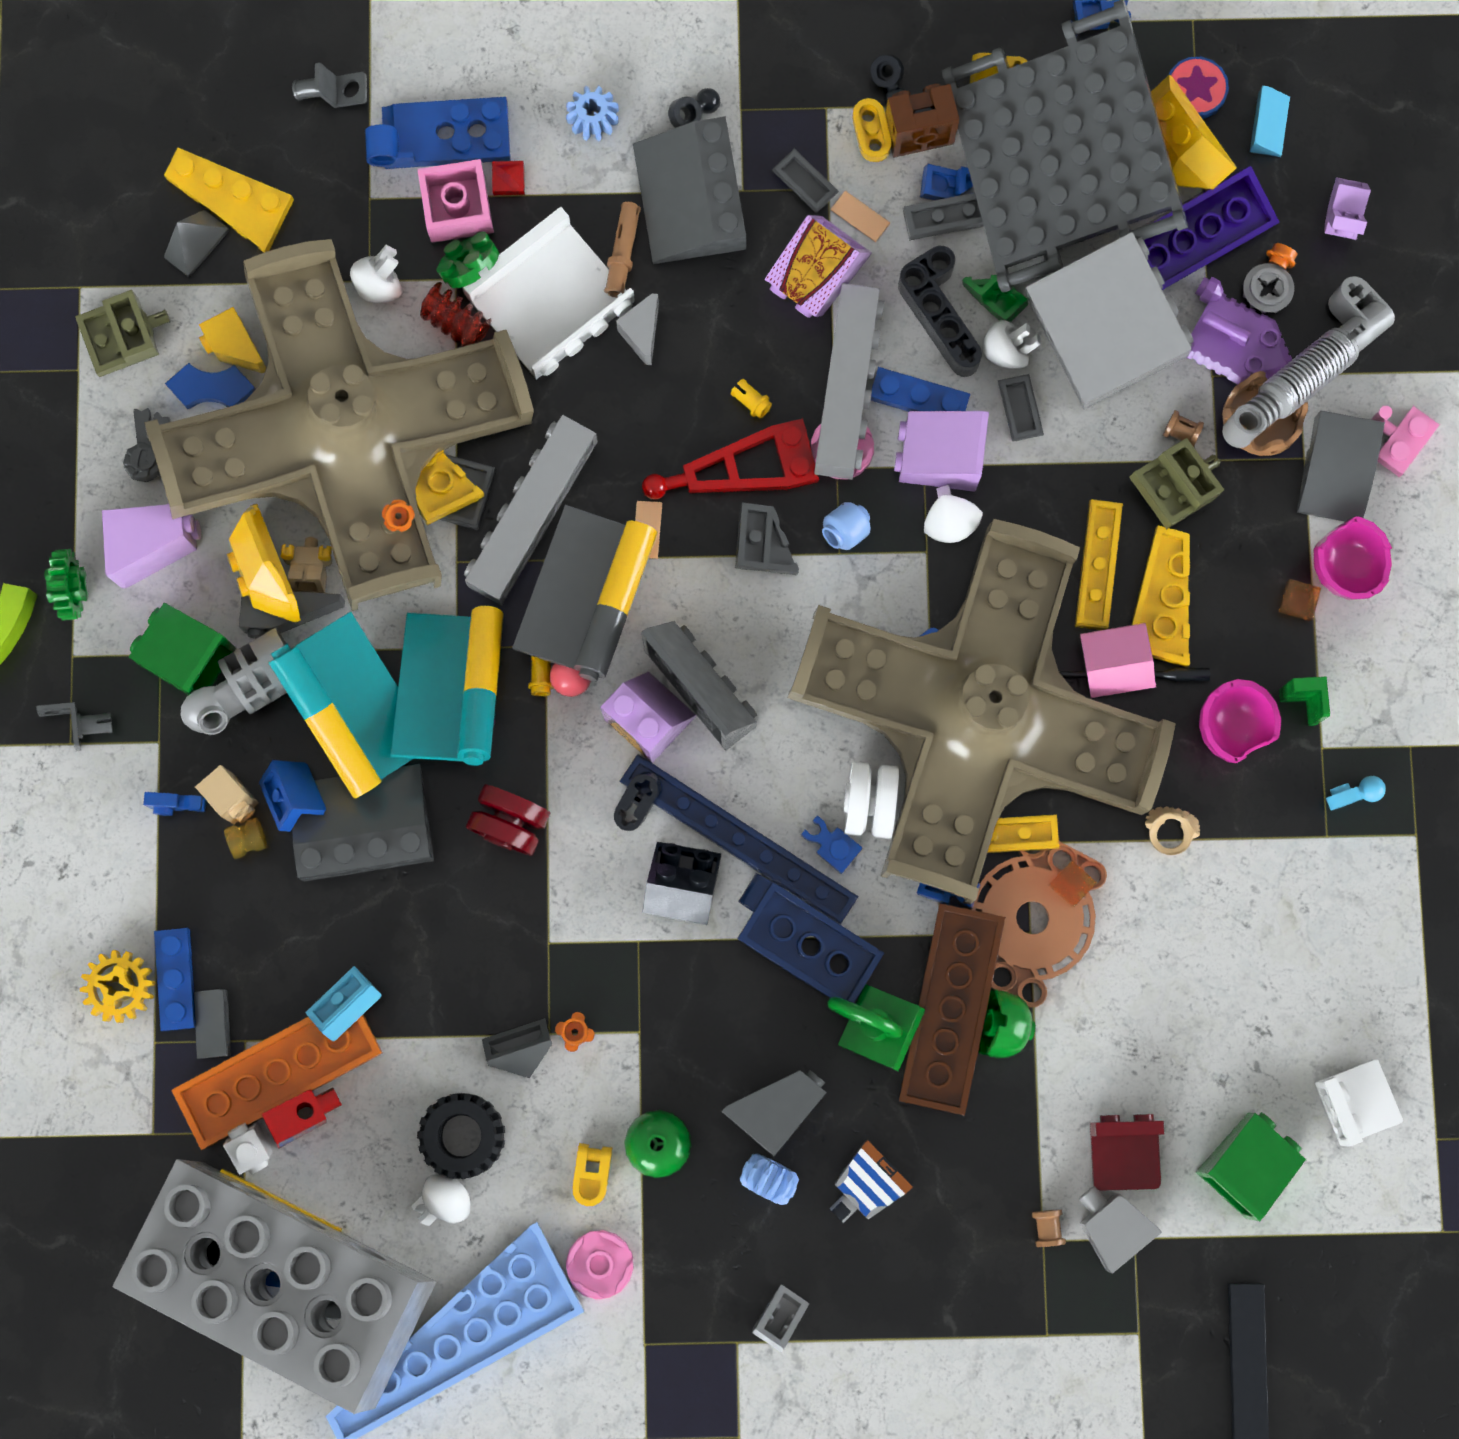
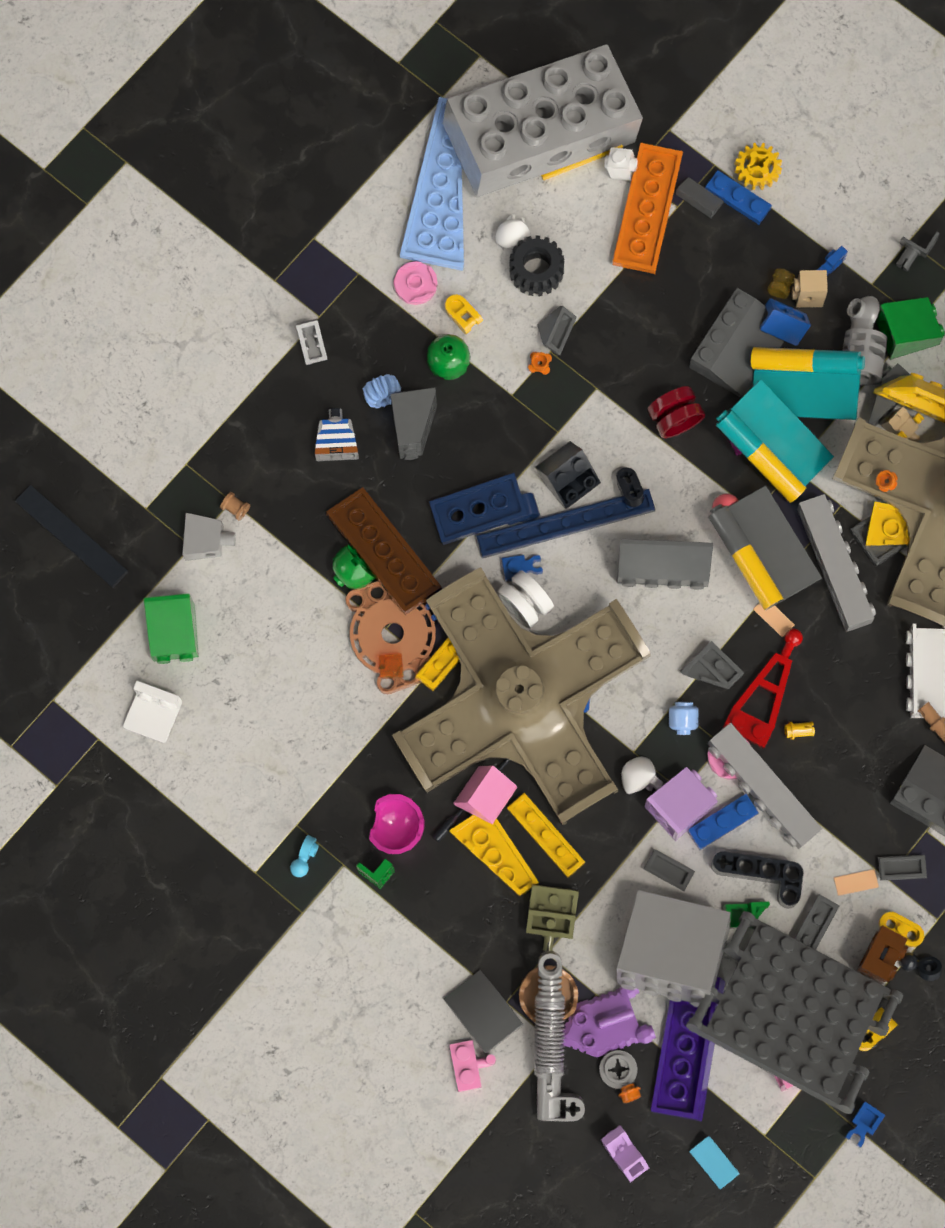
camera: 135 degrees right, 5 degrees down
red torso [261,1087,342,1149] -> none
medium azure slope [305,966,381,1041] -> none
yellow pin [528,656,554,696] -> none
lavender slope [600,672,696,763] -> none
light grey slope [616,294,659,365] -> none
slope [765,215,872,318] -> none
green tile [827,984,925,1071] -> none
blue slope [920,164,973,200] -> none
white piece [982,320,1041,368] -> none
dark red bracket [1090,1114,1164,1191] -> none
tan piece [1145,806,1200,855] -> none
yellow wedge [1151,75,1237,190] -> none
medium nougat bush [1163,410,1204,447] -> none
tile [1169,56,1229,119] -> none
clear orange plate [1279,579,1321,621] -> none
dark pink cylinder [1313,517,1392,600] -> none

